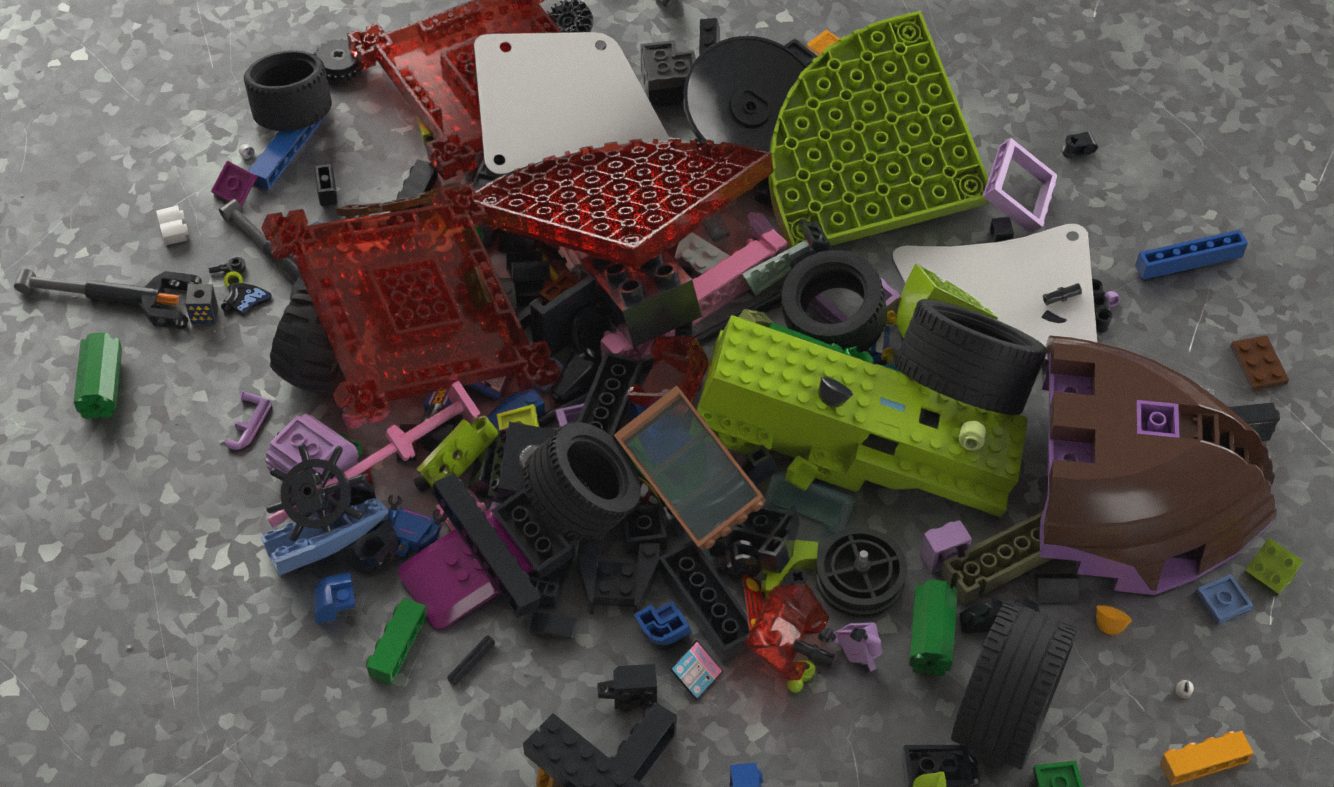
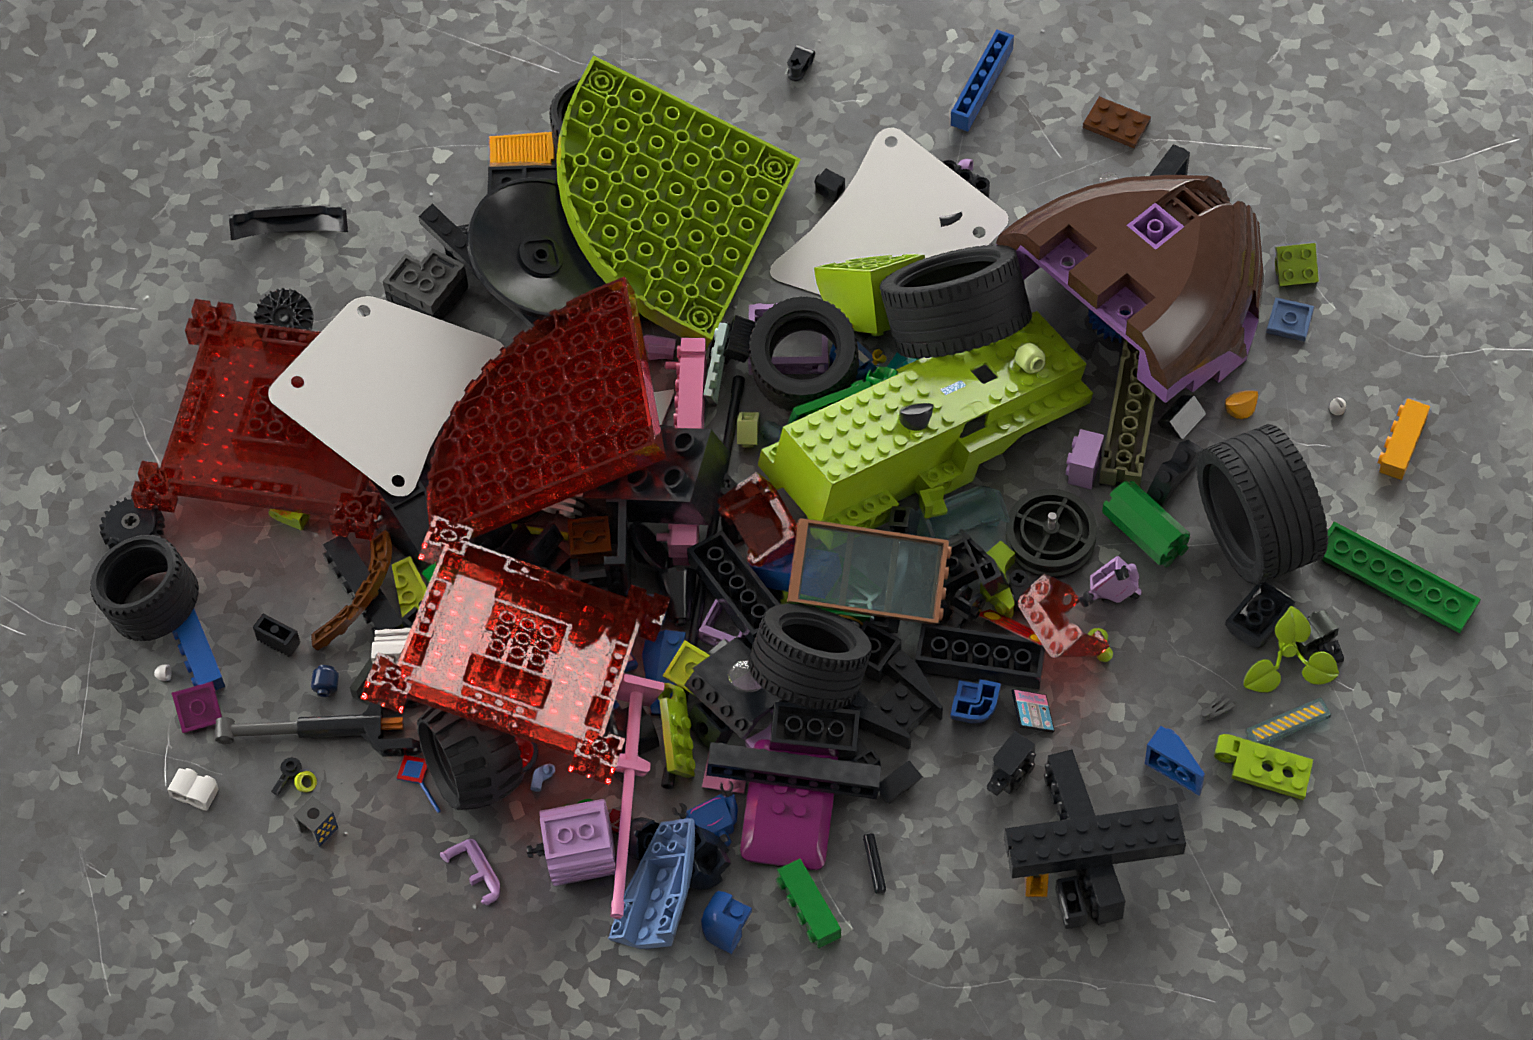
camera: 45 degrees left, 5 degrees up
black piece [14,269,202,329] -> none
green brick [73,332,122,419] -> none
black arm [221,283,272,316] -> none
black piece [266,444,366,542] -> none
dark brown plate [462,267,492,310] -> none
black pin [791,638,835,666] -> none
black hinge [798,219,830,251] -> none
lavender window [983,138,1057,233] -> none
black pin [1043,283,1082,306] -> none

